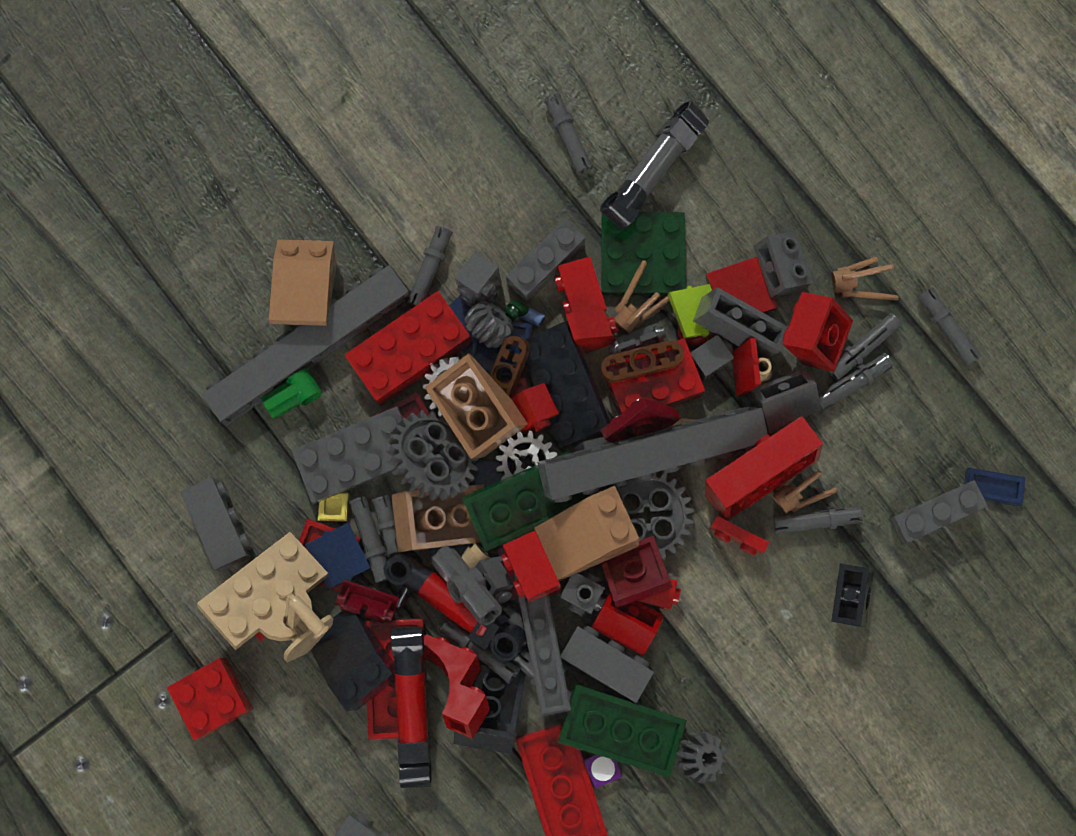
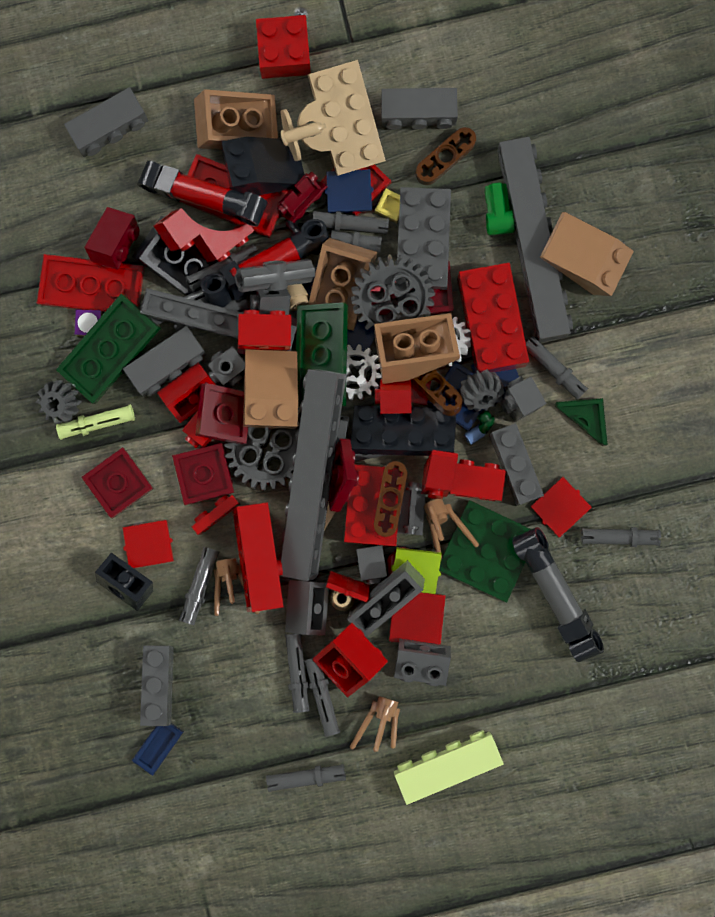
camera: 115 degrees right, 5 degrees up
none -> yellowish green pin [56,404,135,440]
none -> dark red plate [81,447,154,519]
none -> dark red brick [84,207,140,270]
none -> red piece [122,520,174,568]
none -> dark red plate [172,443,235,506]
none -> medium nougat slope [194,90,278,150]
none -> yellowish green brick [394,730,504,805]
none -> reddish brown beam [416,127,476,185]
none -> red piece [530,477,592,538]
none -> dark green tile [555,398,608,446]

